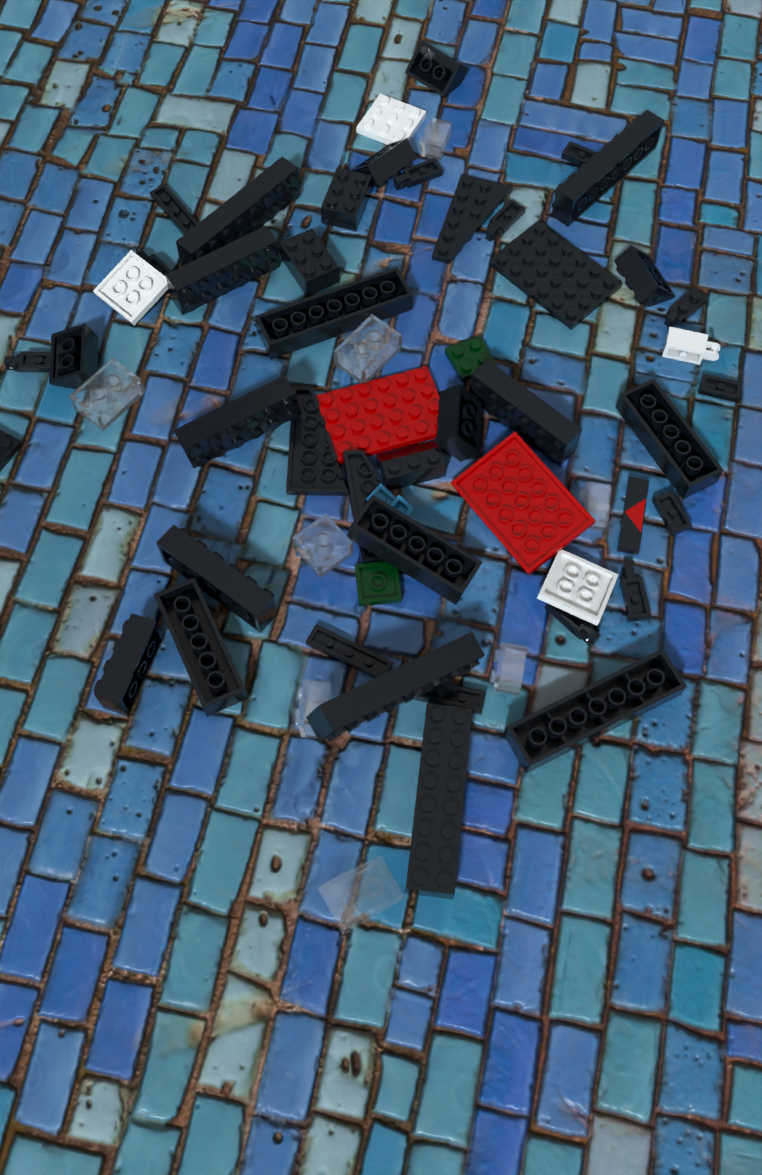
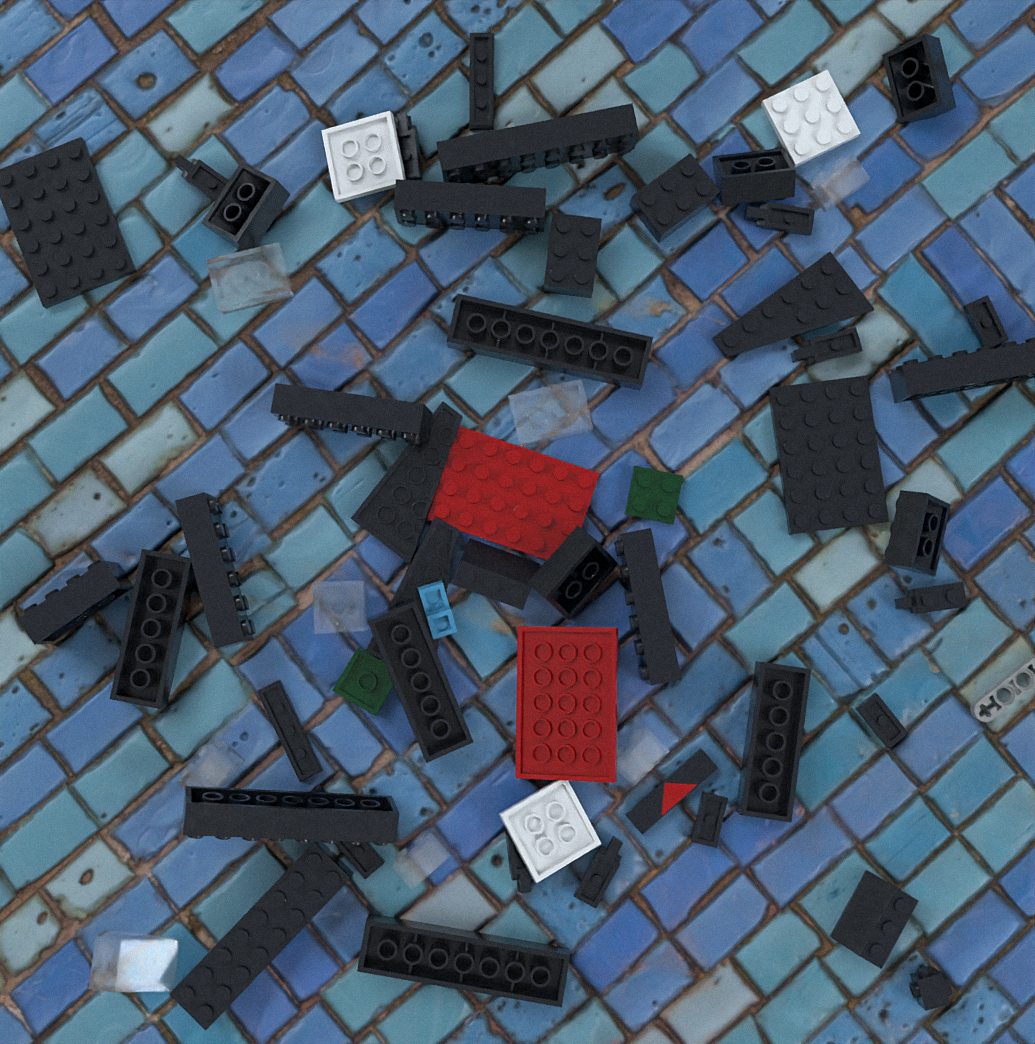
camera: 35 degrees right, 20 degrees up
white brick [662,327,721,365] -> none

